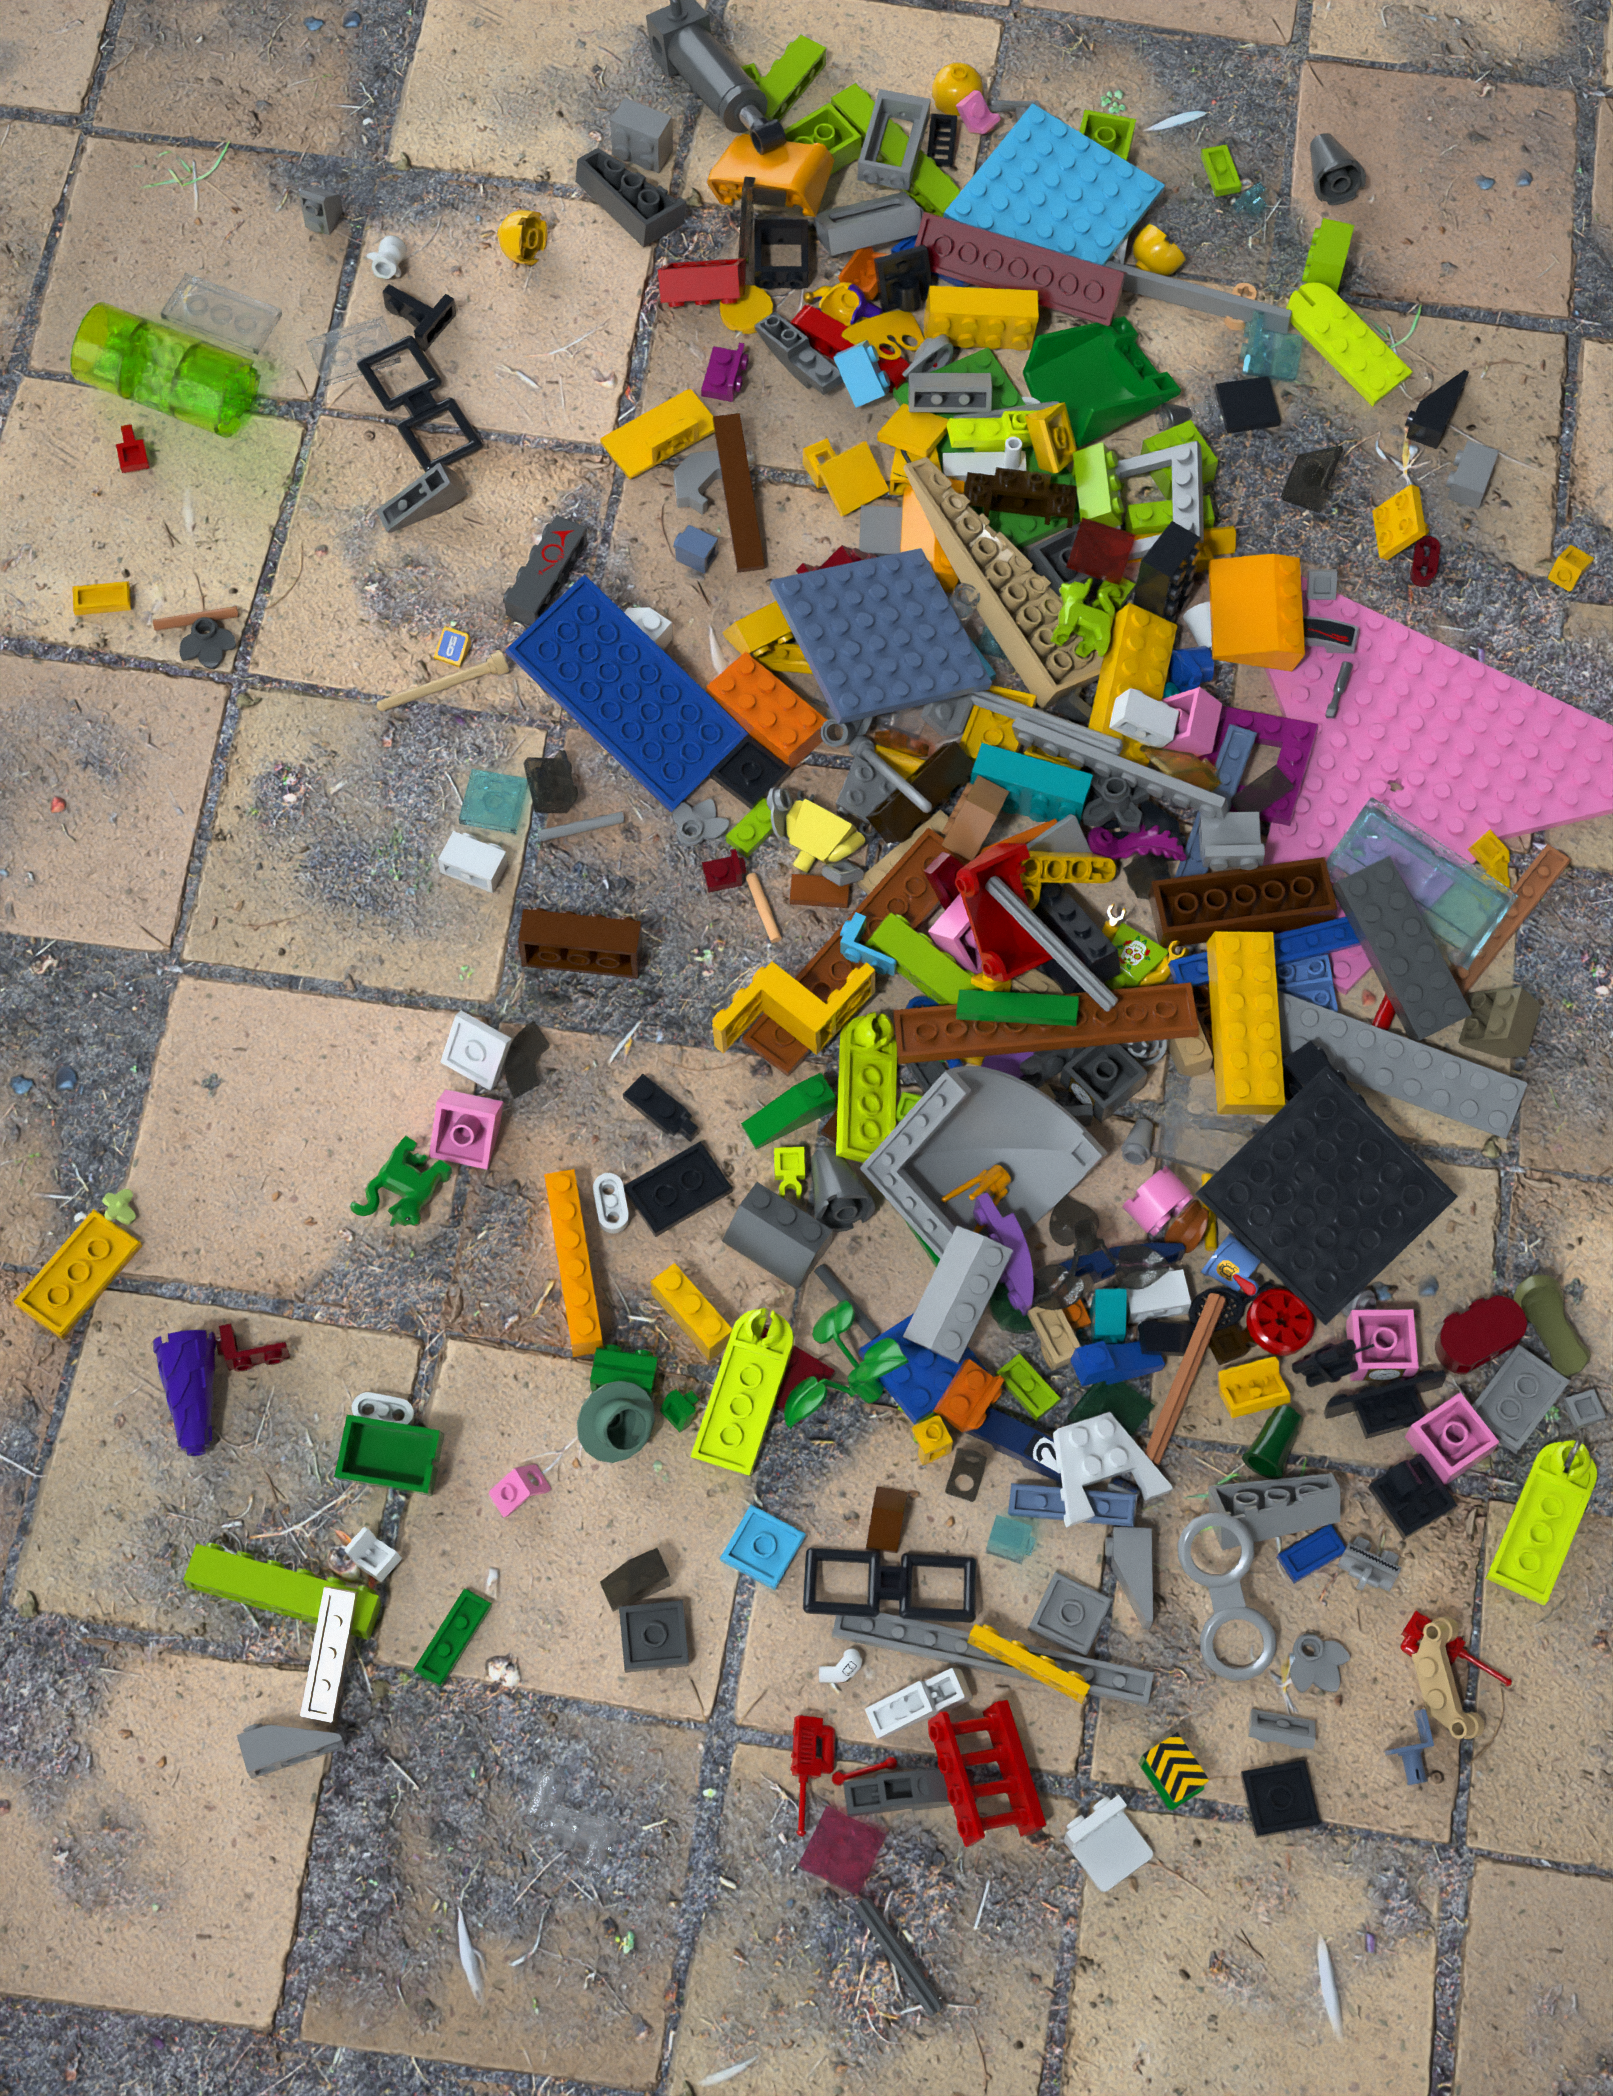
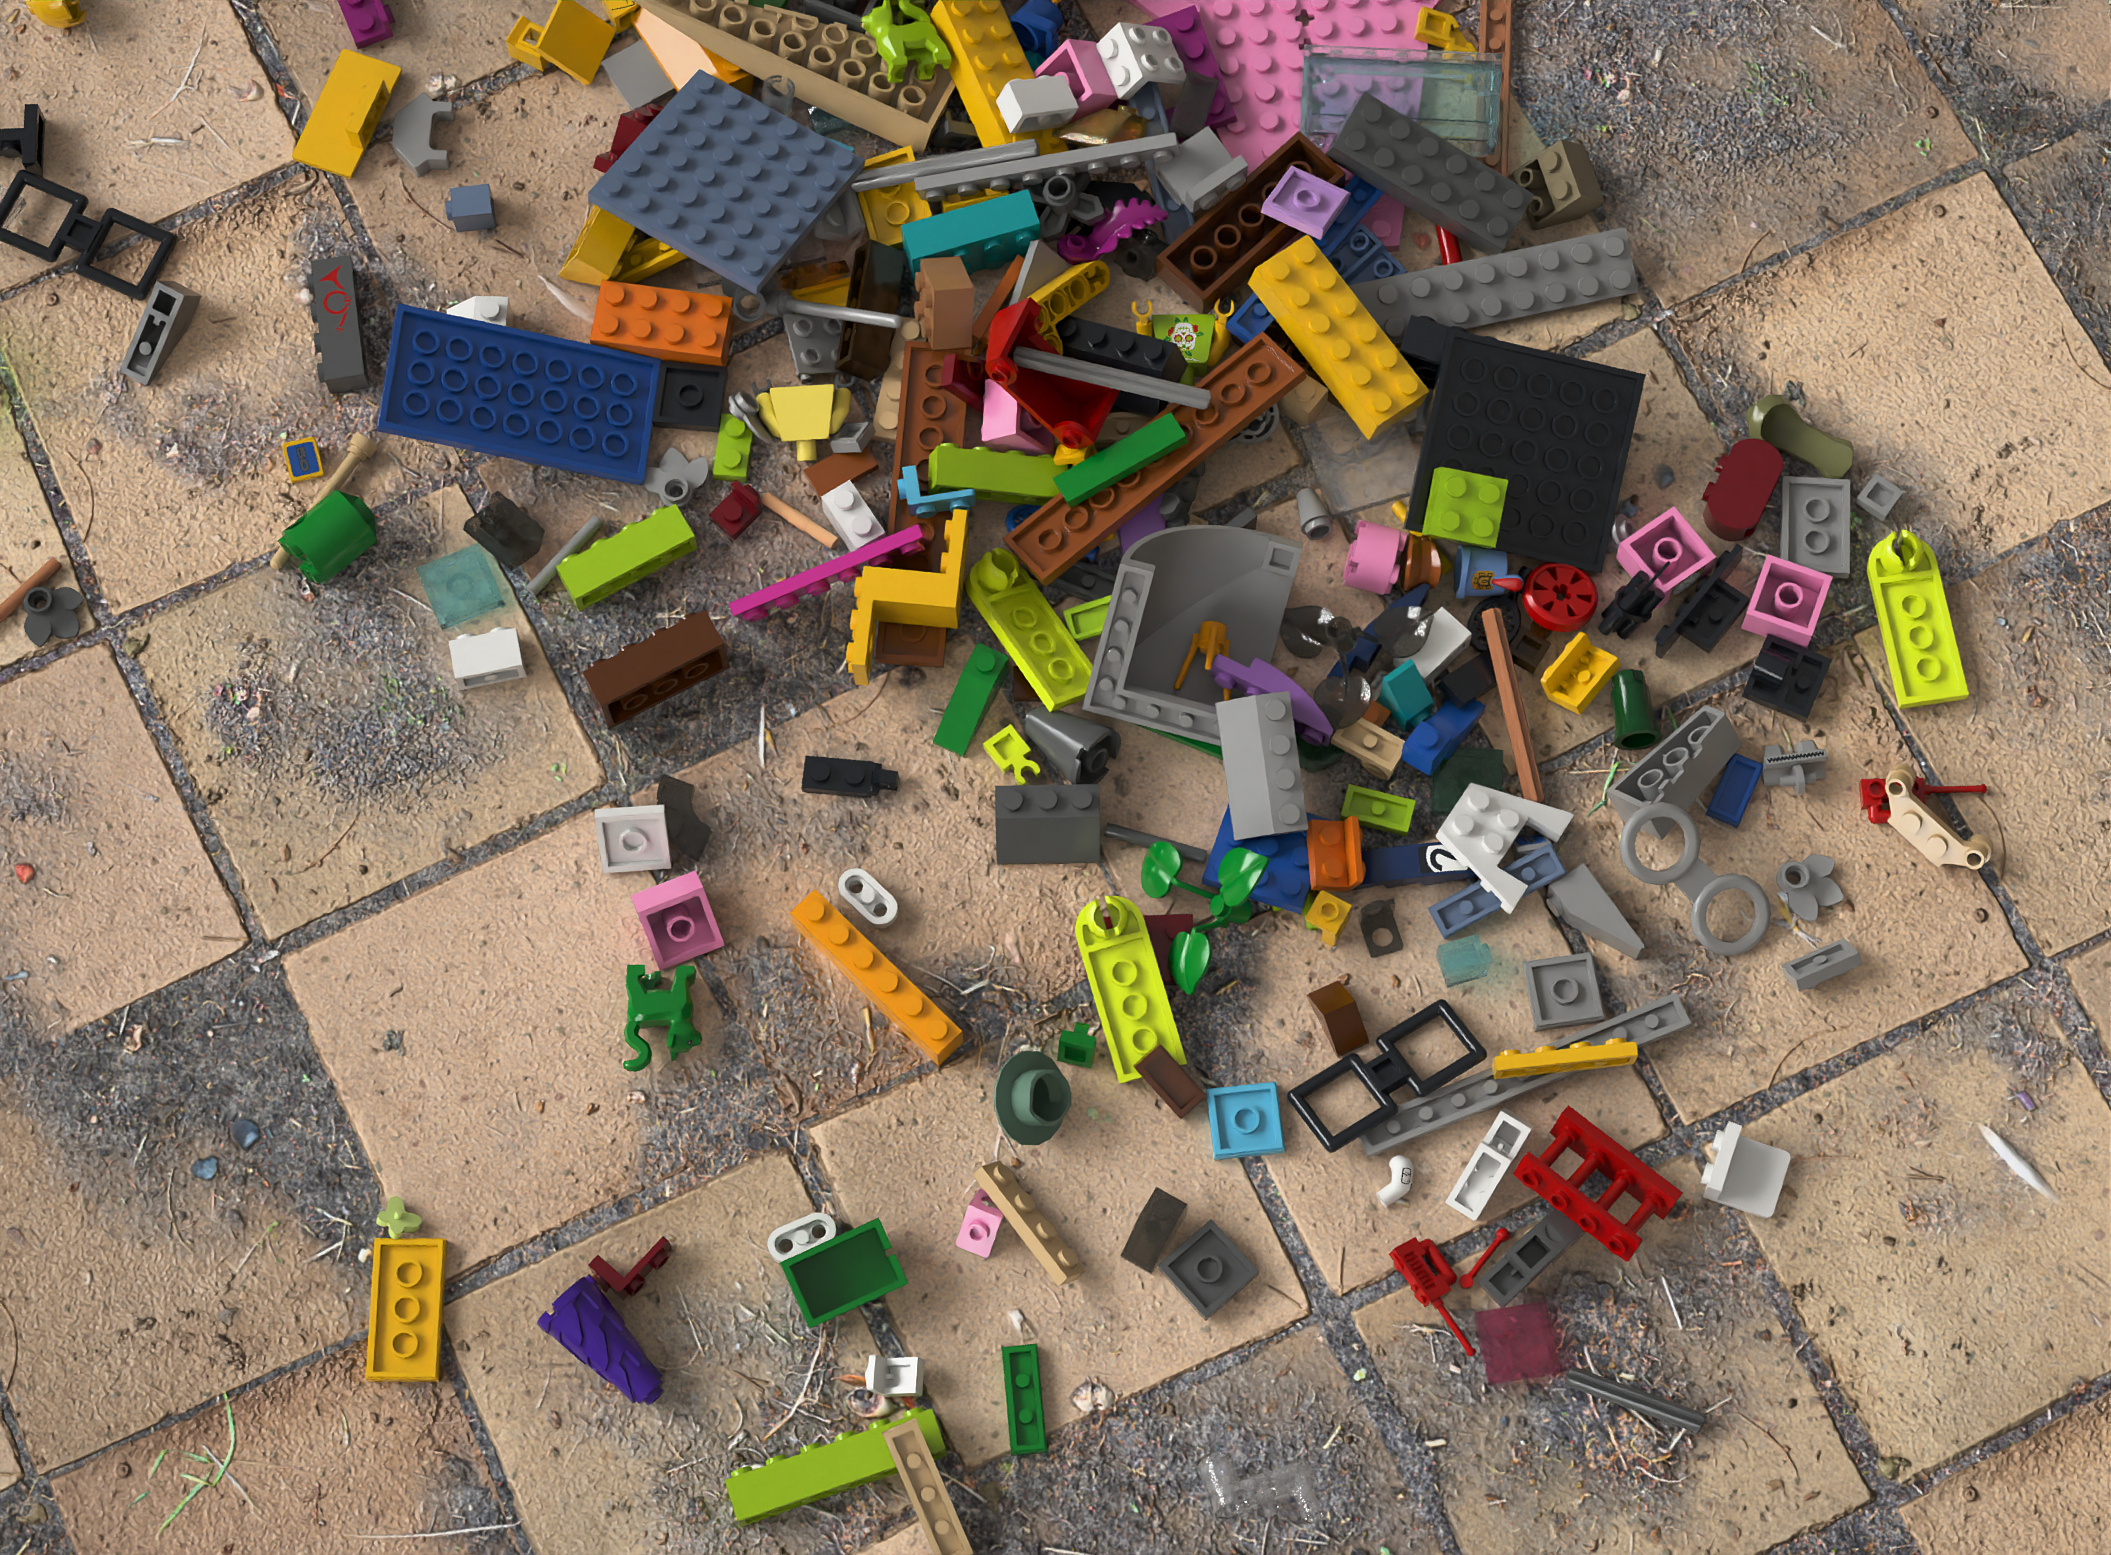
camera: 30 degrees left, 5 degrees up
green brick [590,1345,658,1400] -> none
black tile [624,1141,733,1237] -> none
yellow brick [650,1263,732,1361] -> none
reddish brown tile [713,413,765,573] -> none
dark grey brick [1060,1044,1148,1123] -> none
piece [1138,1732,1209,1811] -> none
black tile [1240,1760,1320,1838] -> none
sand blue bracket [1384,1709,1434,1785] -> none
none -> green cylinder [278,490,378,584]
none -> lime brick [556,503,698,611]
none -> dark pink plate [728,524,931,623]
none -> white brick [821,480,886,552]
none -> tan plate [973,1160,1085,1286]
none -> white bracket [1096,22,1187,100]
none -> reddish brown tile [1133,1042,1207,1119]
none -> lavender tile [1261,165,1351,240]
none -> lime brick [1422,467,1508,549]

